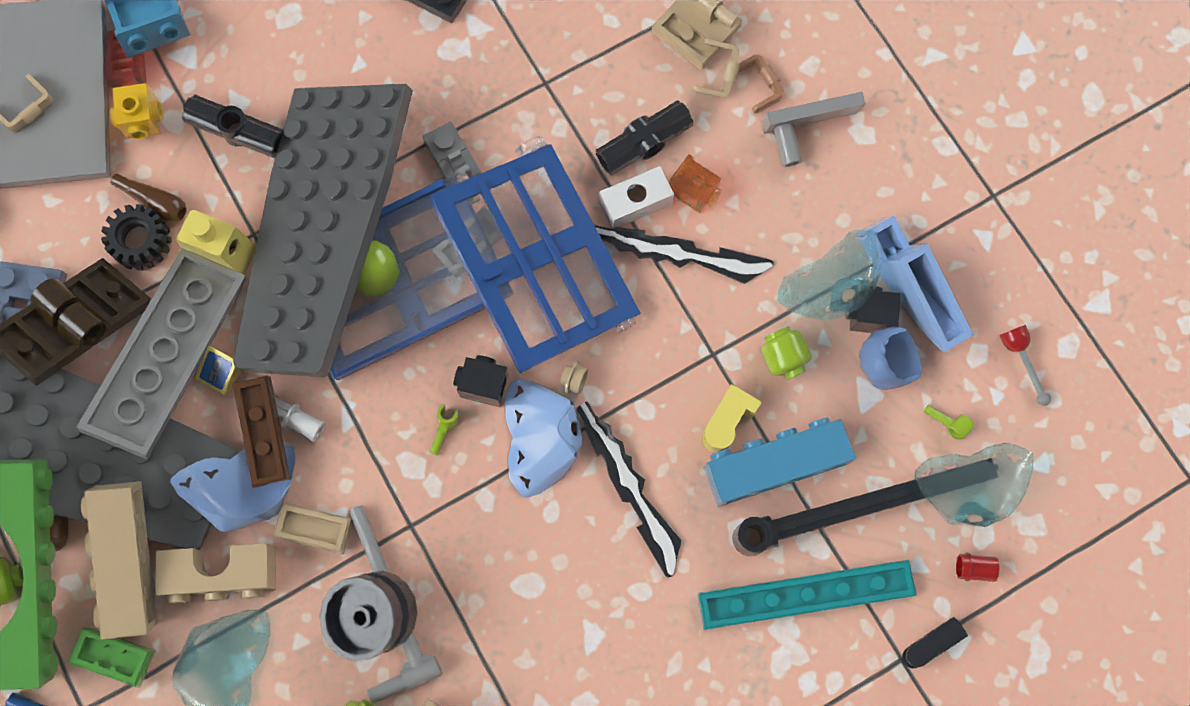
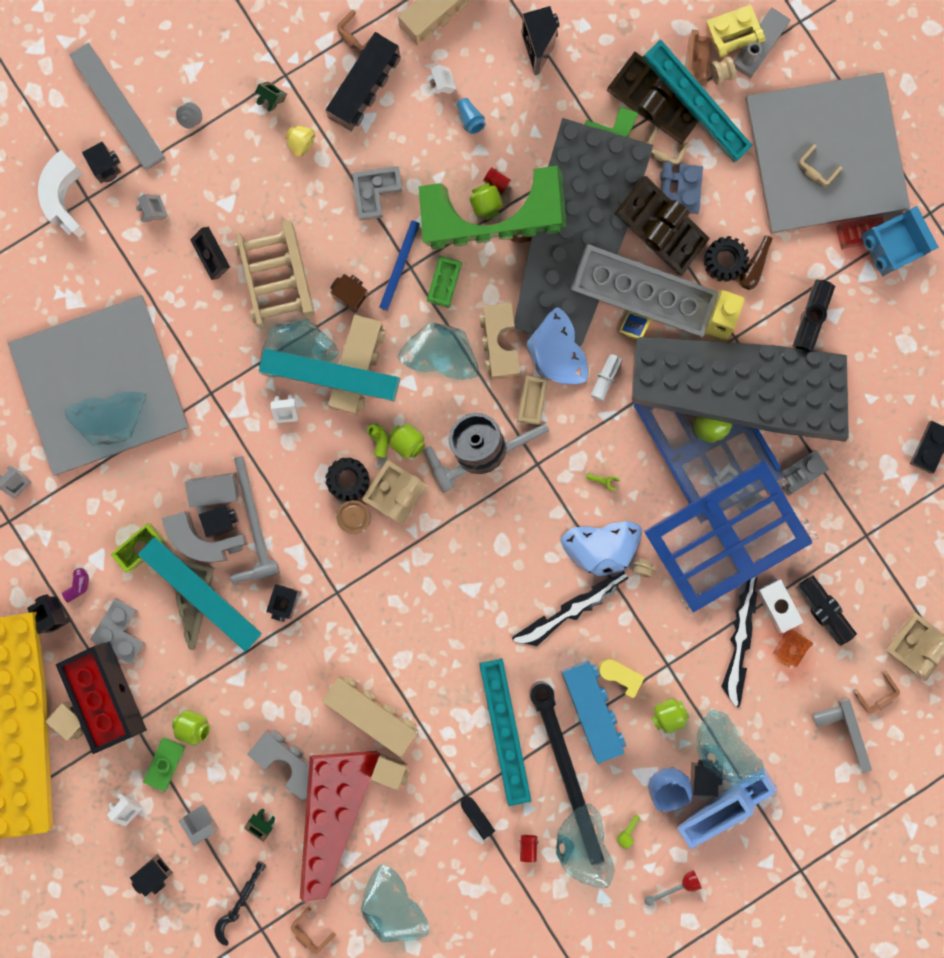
camera: 90 degrees right, 10 degrees up
tan brick [81,481,157,639] -> none
yellow brick [110,83,164,140] -> none
reddish brown tile [233,375,291,488] -> none
black brick [453,355,509,407] -> none
tan piece [692,38,740,97] -> none

